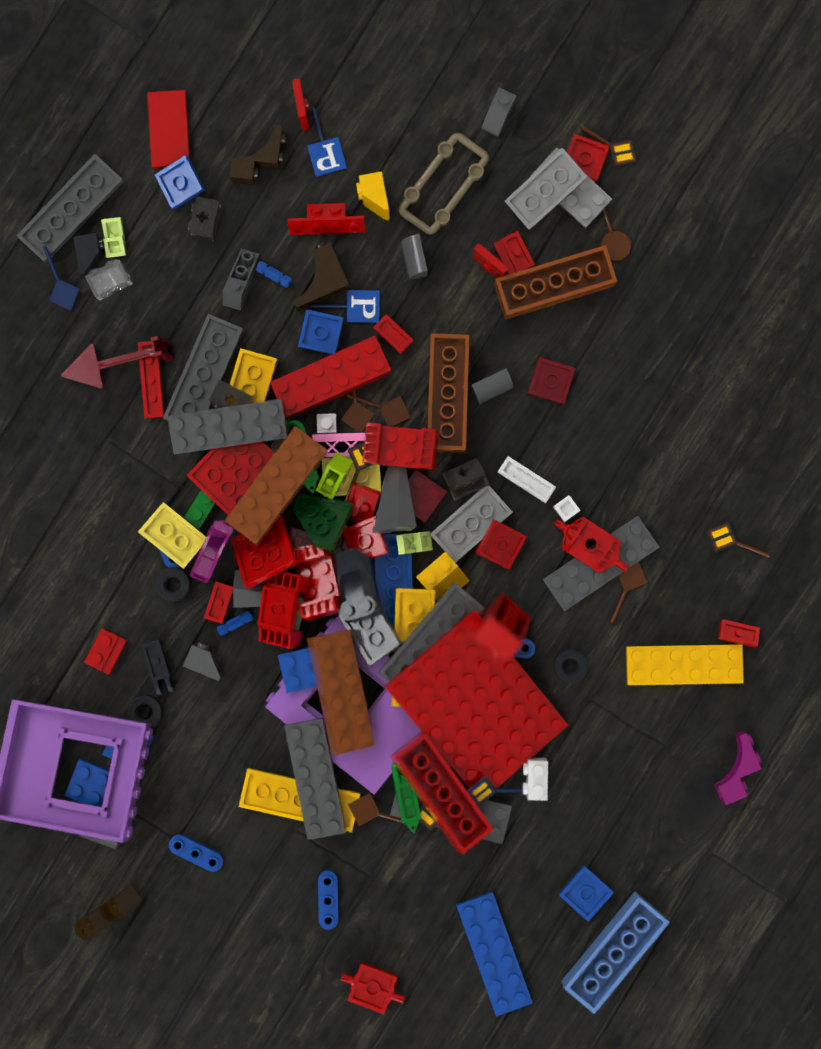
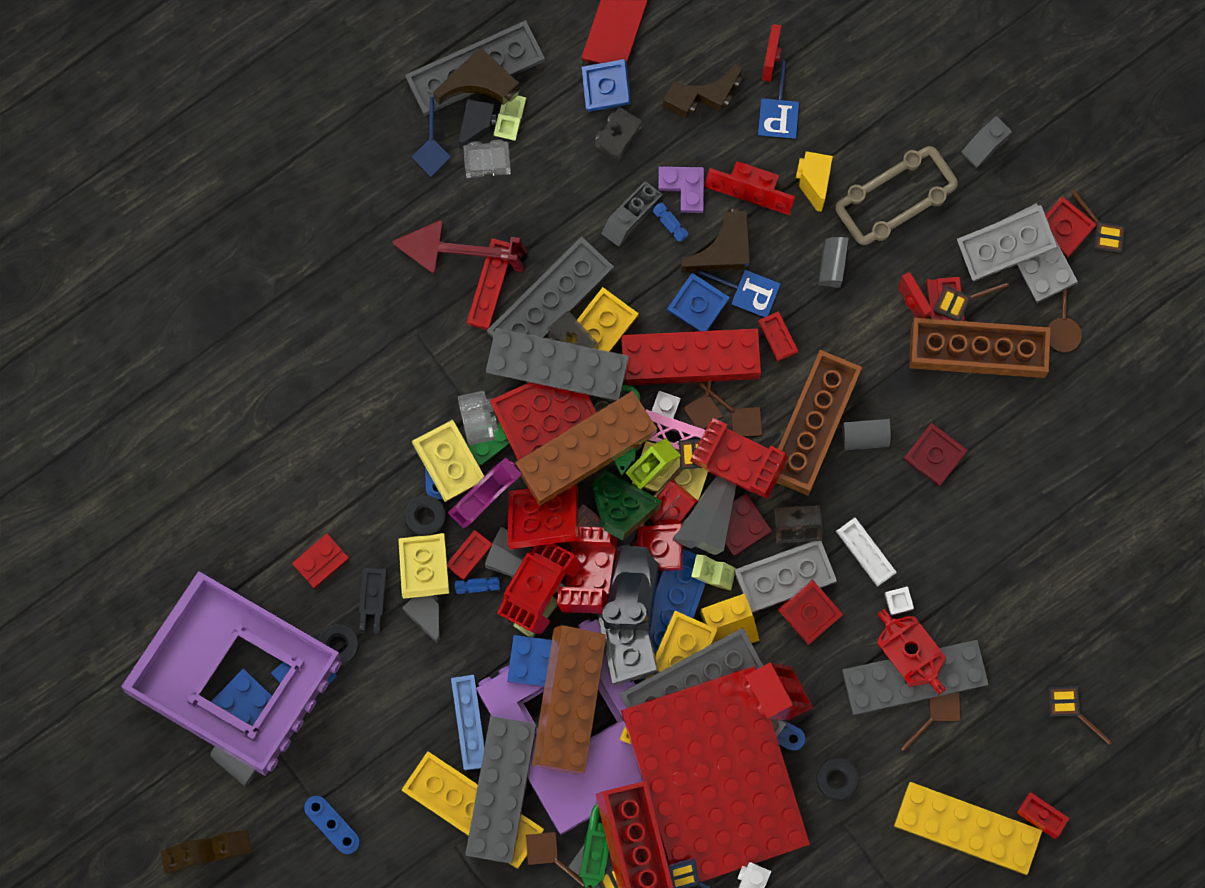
camera: 15 degrees right, 10 degrees down
none -> light yellow plate [399,534,449,599]
none -> dark brown arch [433,47,519,105]
none -> medium blue plate [451,675,484,771]
none -> clear brick [457,391,498,446]
none -> medium lavender plate [658,167,704,213]
none -> piece [933,283,1009,321]

